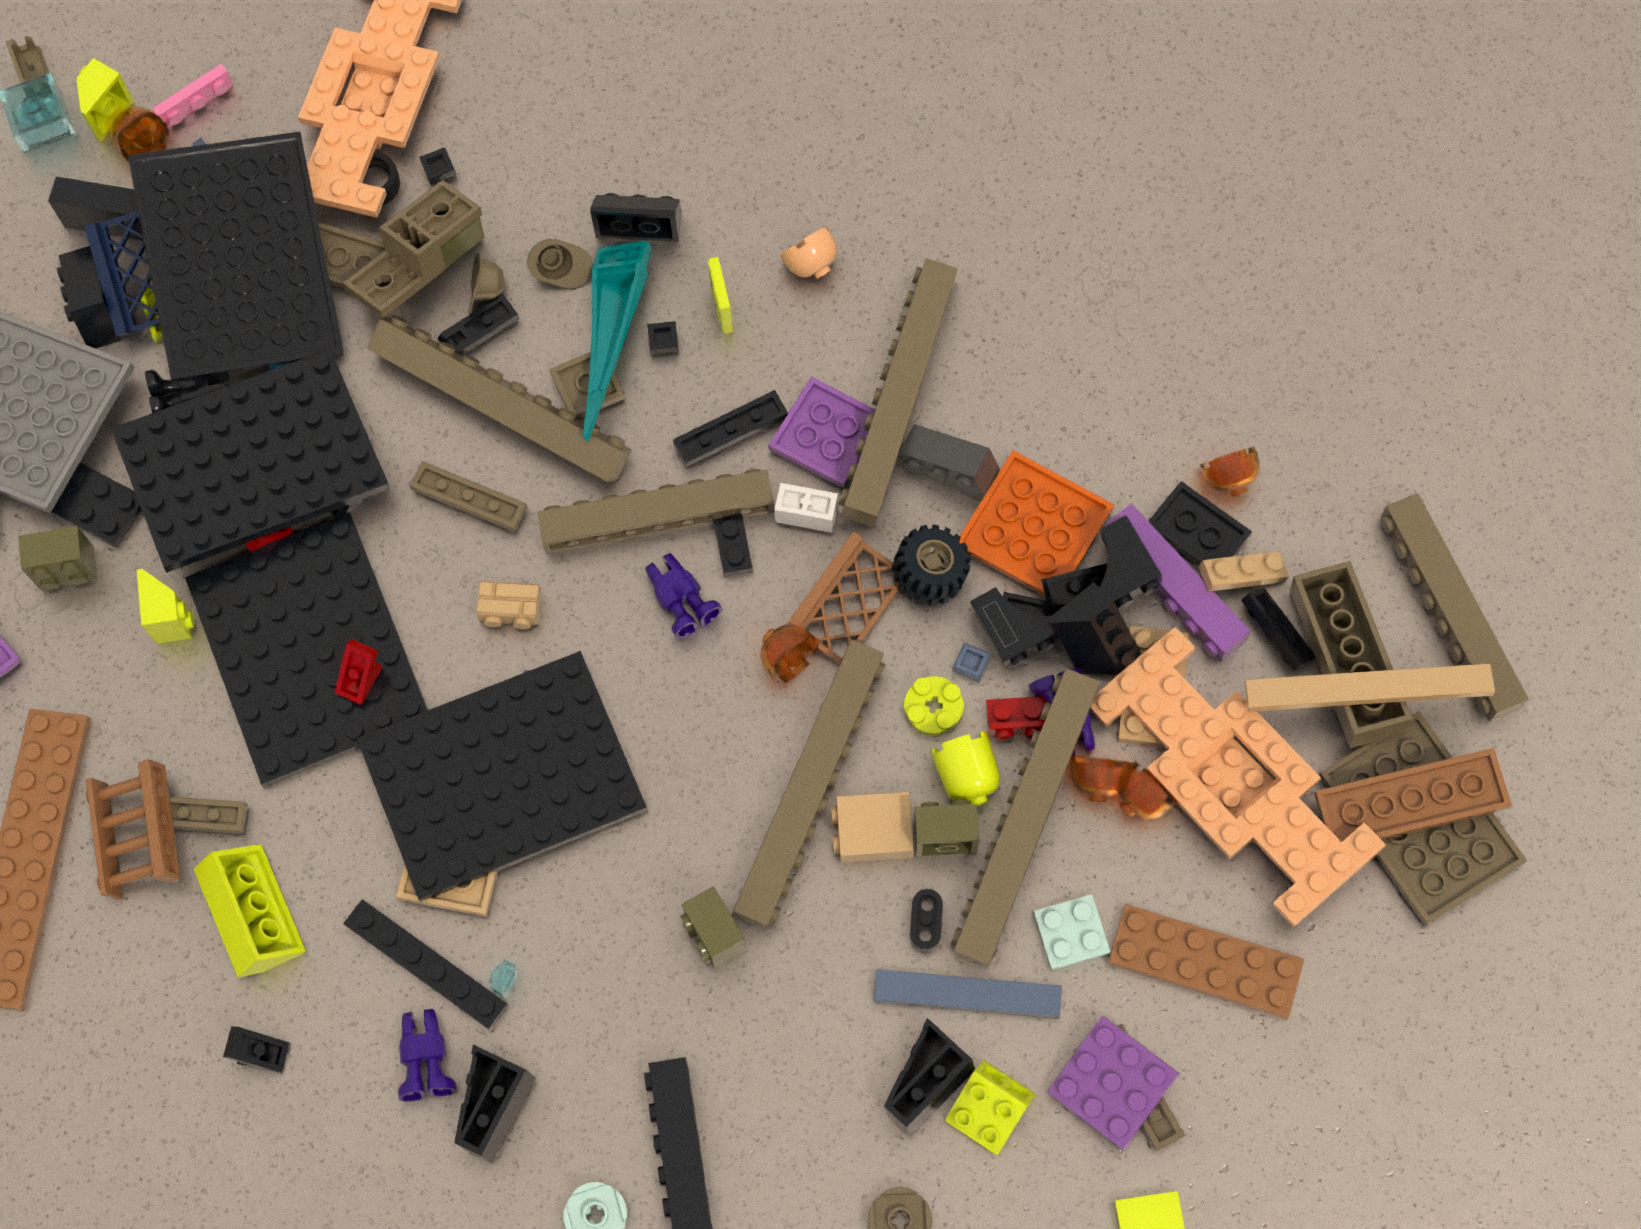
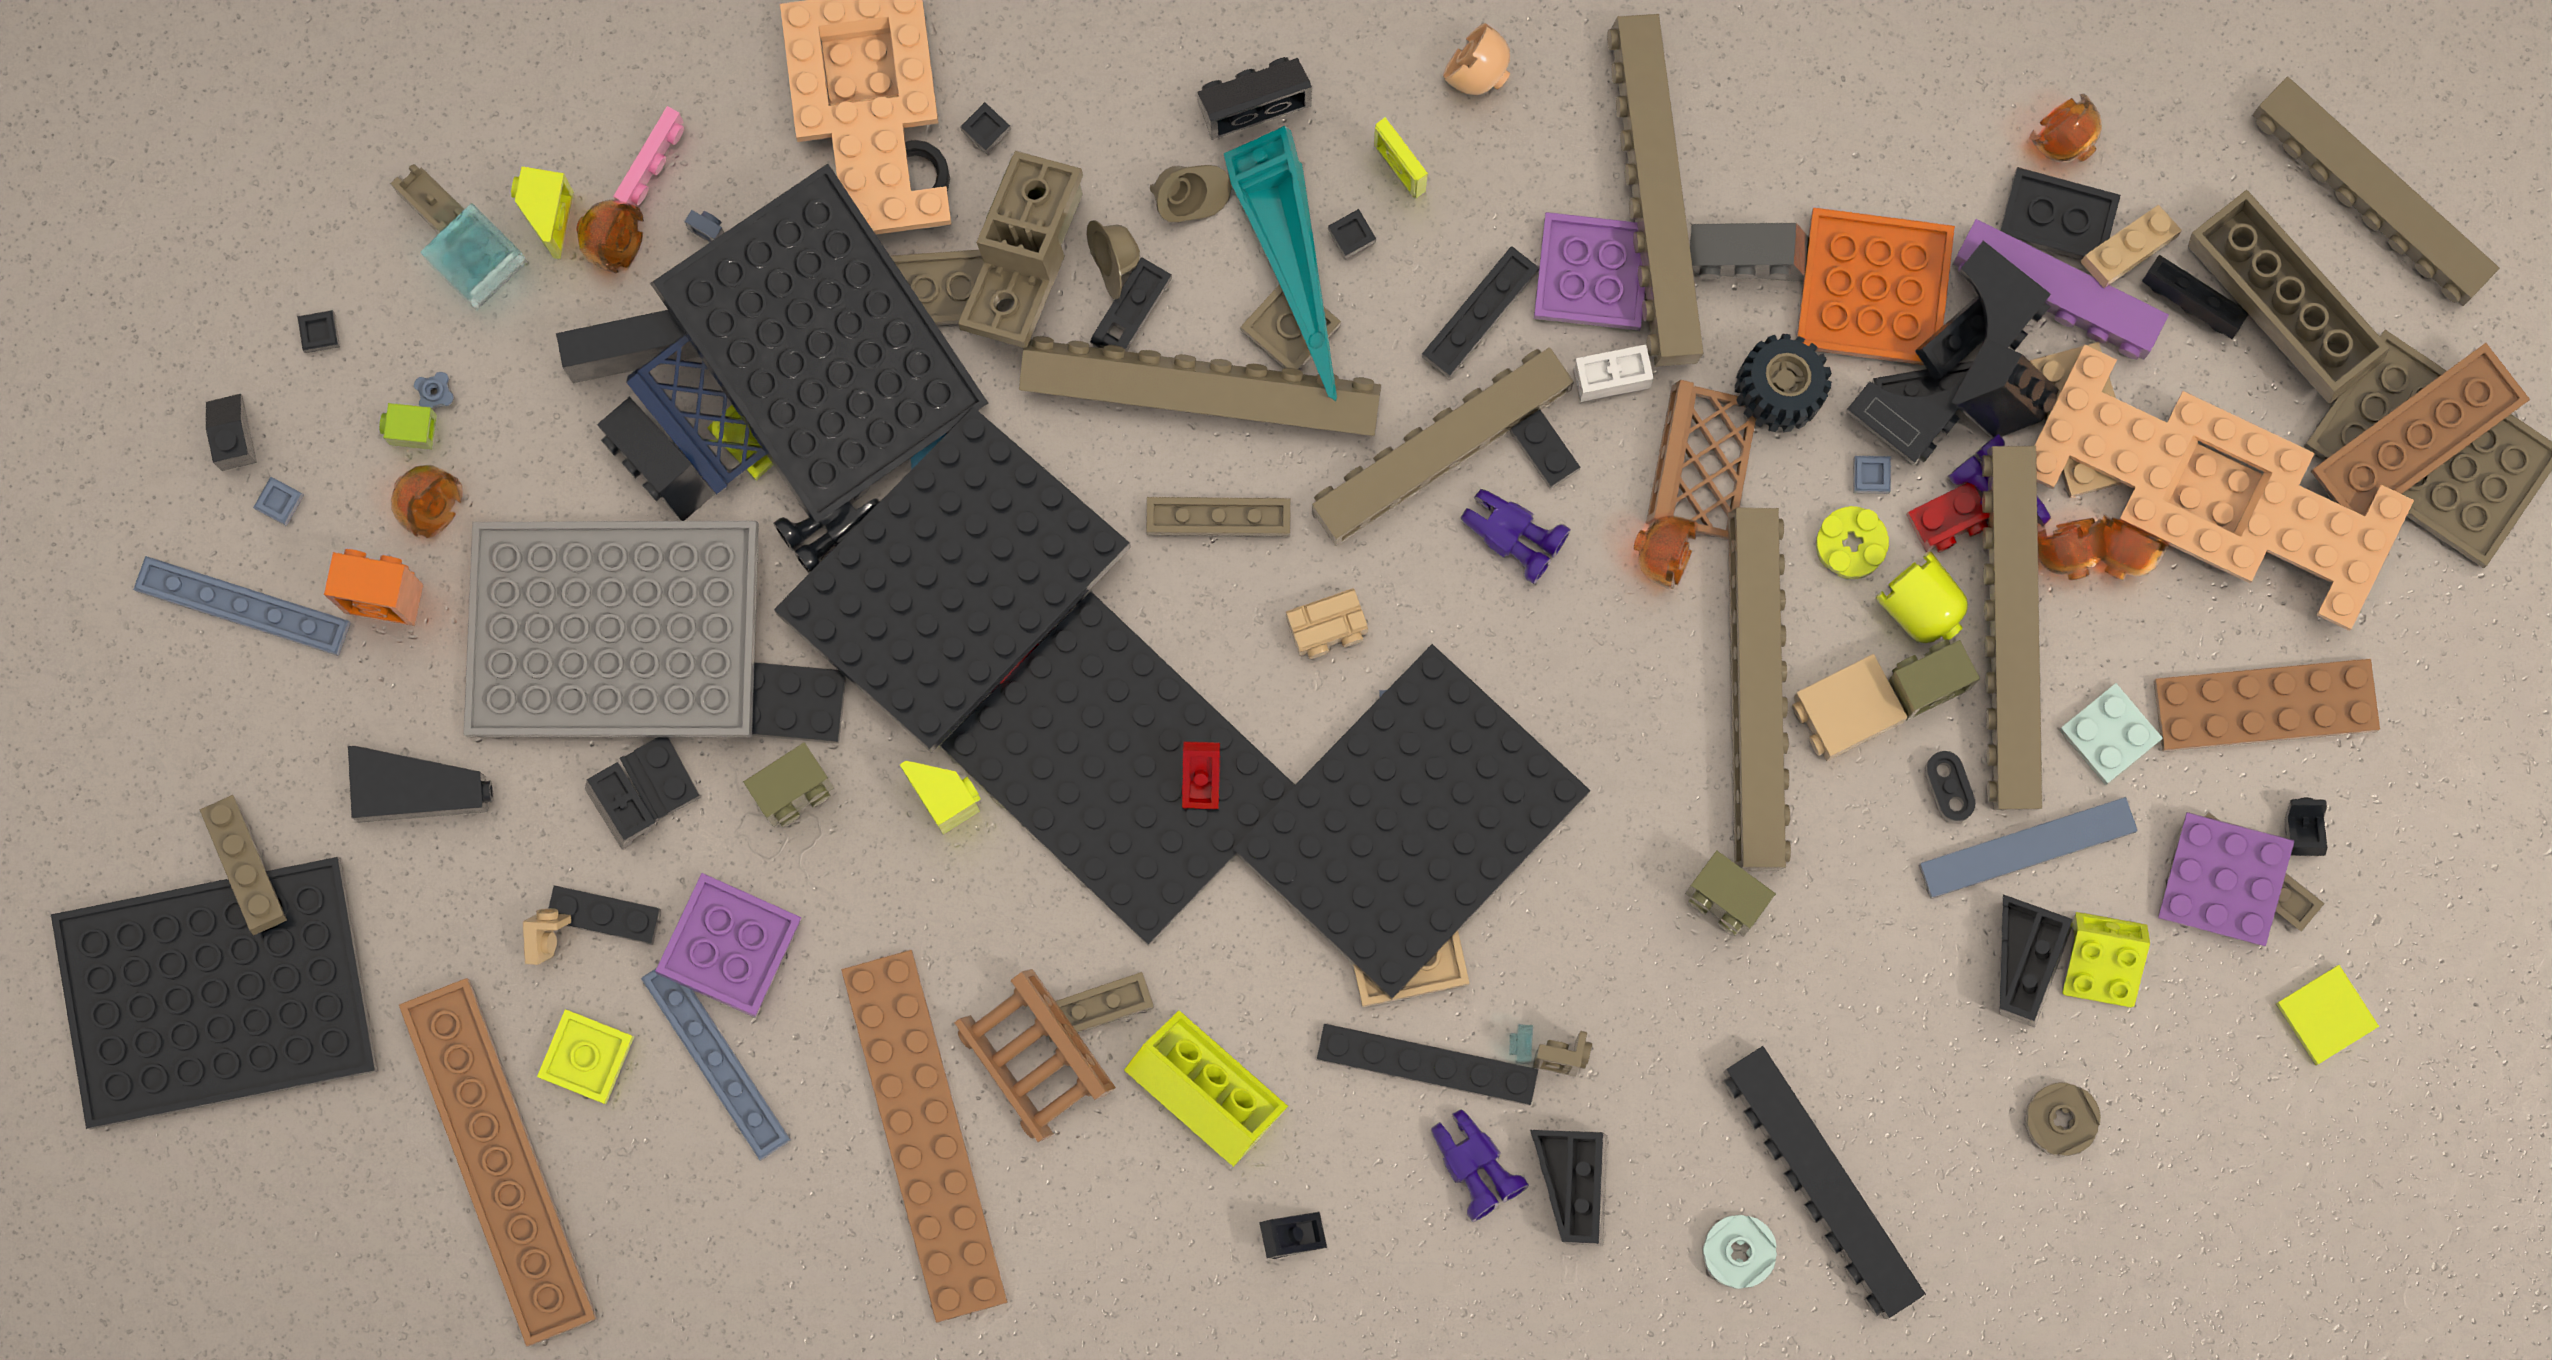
camera: 25 degrees left, 10 degrees up
tan tile [1245,664,1495,712] -> none
none -> dark tan bracket [1532,1031,1592,1077]
none -> black bracket [2284,797,2328,856]

